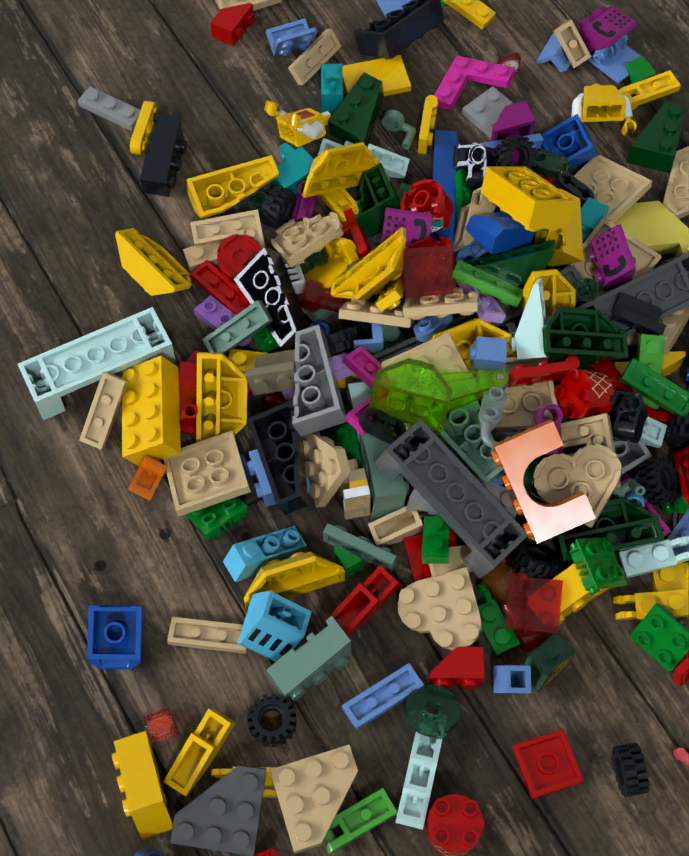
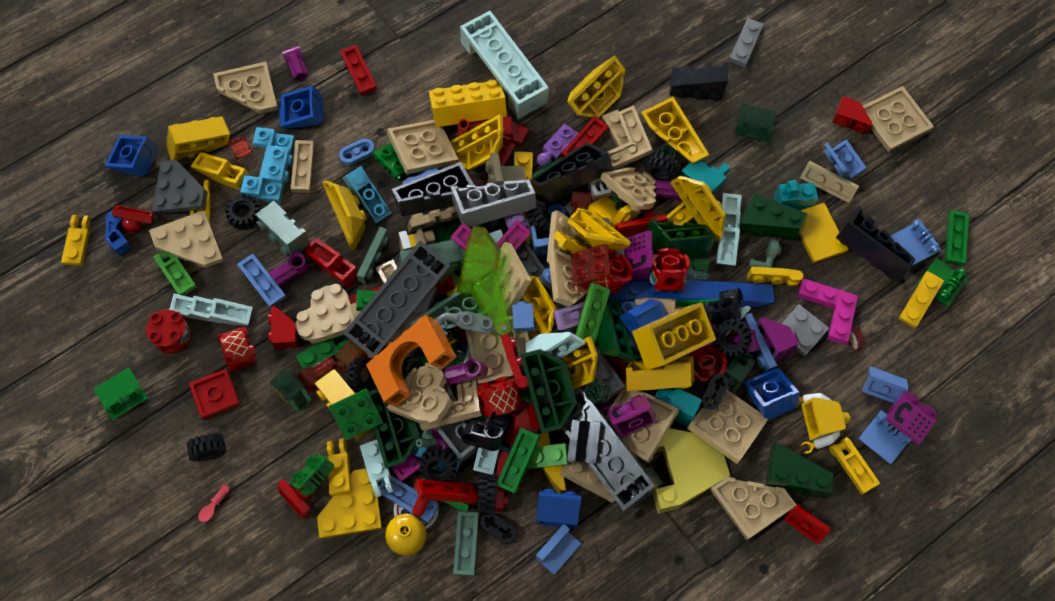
camera: 80 degrees right, 5 degrees up
tan plate [79,372,128,450] -> none
orange bracket [128,456,167,501] -> none
yellow beam [130,101,157,155] -> none
sand green plate [202,300,273,355] -> none
red tile [217,234,262,280] -> none
medium azure slope [237,591,312,662] -> none
torso [264,100,331,147] -> none
green slope [334,546,364,577] -> none
black beam [359,408,406,444] -> none
clear green plate [405,684,460,739] -> none
medium blue brick [493,665,531,694] -> none
clear red hinge [505,574,563,634] -> none
tan slope [553,19,591,68] -> none
green slope [625,56,656,84] -> none
none -> tan plate [213,62,278,114]
none -> red brick [217,327,257,372]
none -> medium azure bracket [240,127,295,205]
none -> magenta piece [269,253,309,287]
none -> magenta piece [282,46,309,82]
none -> medium blue plate [339,139,375,166]
none -> red plate [340,45,377,96]
none -> clear green hinge [734,103,776,143]

